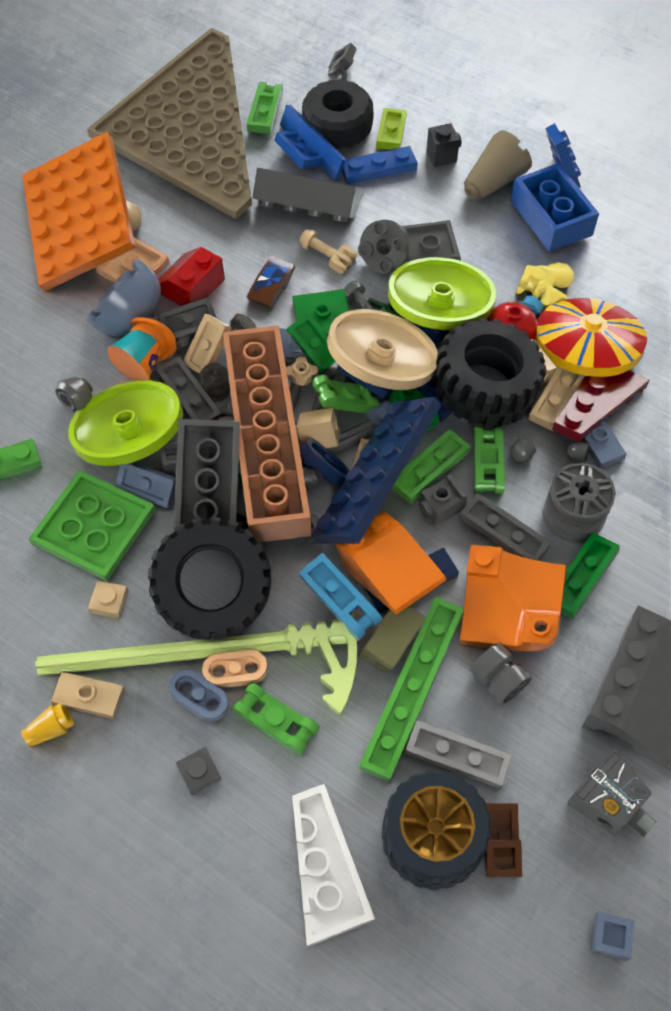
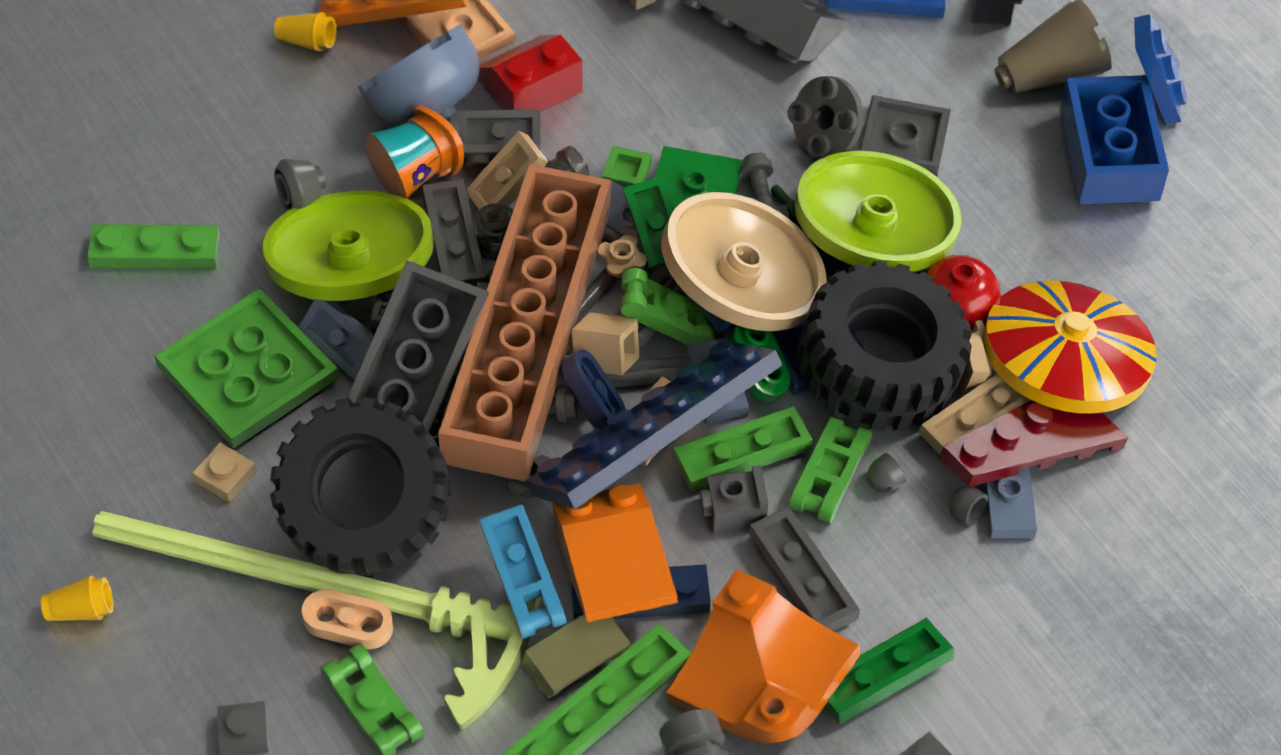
camera: 20 degrees right, 5 degrees down
tan plate [50,672,125,720] -> none
sand blue plate [169,669,229,722] -> none
slope [246,256,296,310] -> none
tan hinge [299,229,358,274] -> none
light yellow animal [515,262,574,308] -> none
dark azure plate [519,296,544,319] -> none
dark grey wheel [543,463,616,543] -> none
none -> yellow cone [274,12,336,52]
none -> bright green plate [602,146,652,187]

